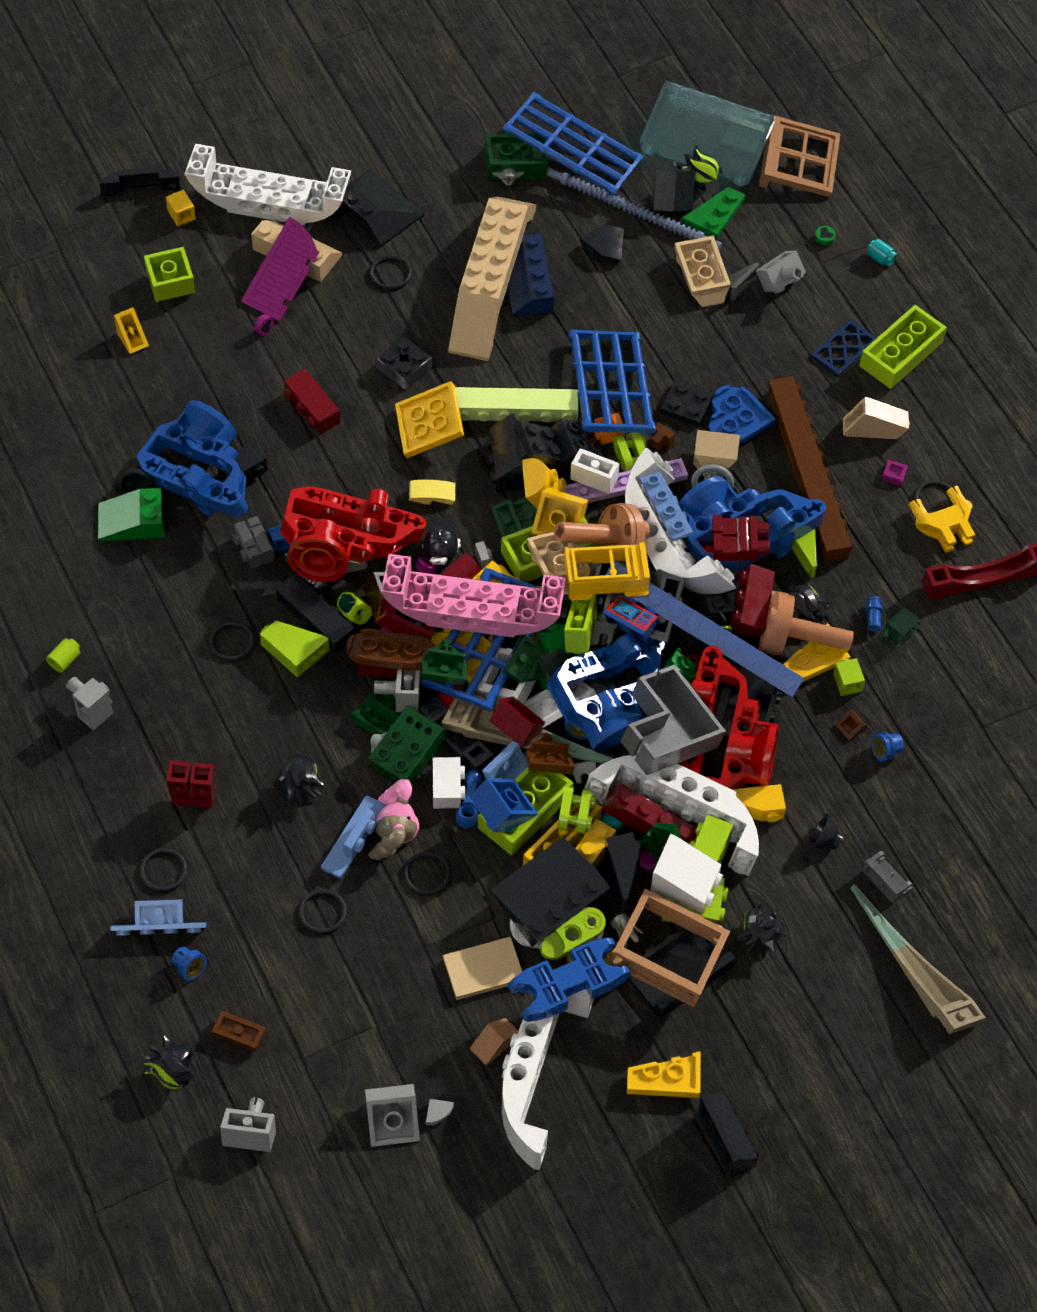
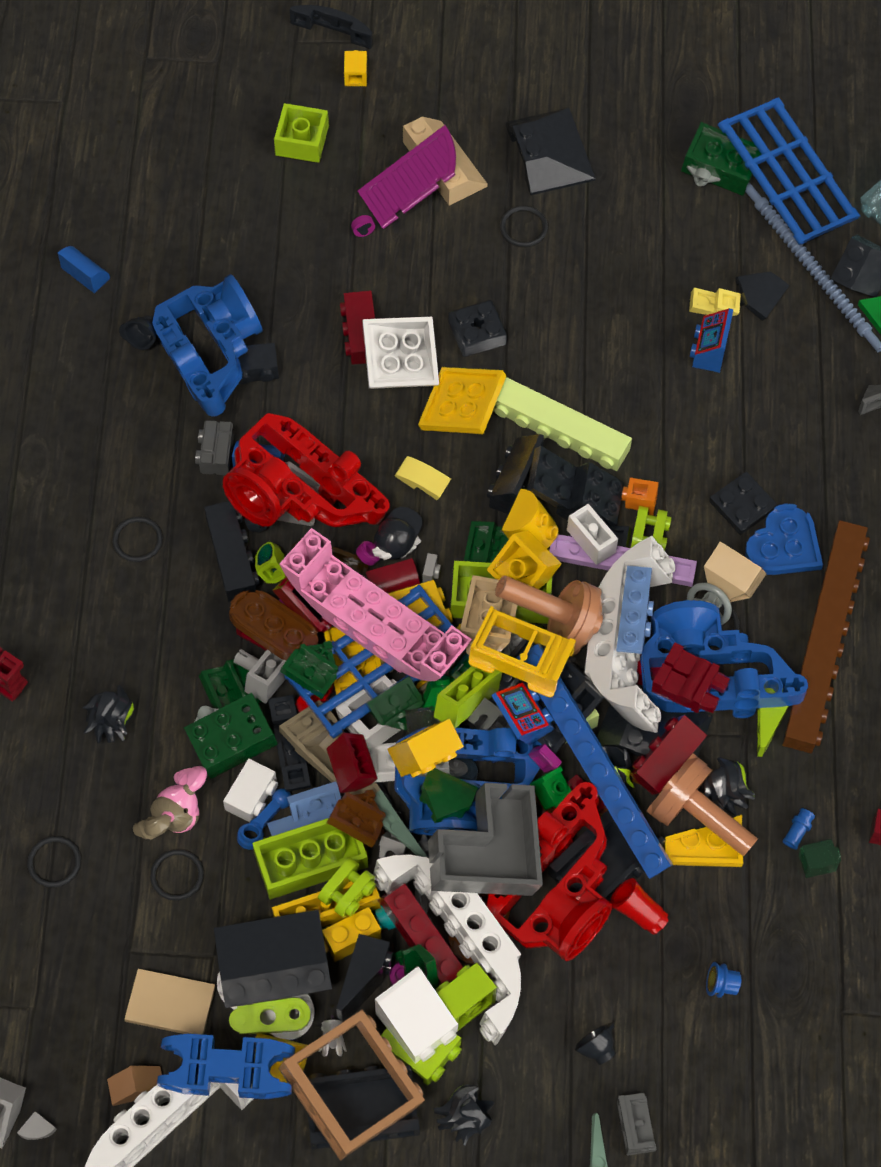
camera: 30 degrees right, 5 degrees up
green slope [98,488,164,541] -> none
yellow slope [114,307,149,354] -> none
white slope [185,144,351,226] -> none
lime slope [260,620,330,677] -> none
medium blue bracket [321,796,385,878] -> none
tan slope [448,197,536,361] -> none
blue slope [470,778,538,832] -> none
dark blue slope [507,234,554,316] -> none
blue door [568,330,657,434] -> none
reddish brown tile [650,422,675,452] -> none
tan slope [674,236,731,307] -> none
yellow slope [732,784,786,822] -> none
lime brick [833,658,865,696] -> none
reddish brown slope [834,709,868,741] -> none
none -> blue brick [58,246,110,293]
none -> white slope [362,317,439,389]
none -> yellow brick [387,718,464,778]
none -> dark green slope [419,768,478,823]
none -> magenta tile [528,744,562,772]
none -> red plant [610,878,668,935]
none -> light yellow slope [689,288,741,316]
none -> blue slope [690,308,734,373]

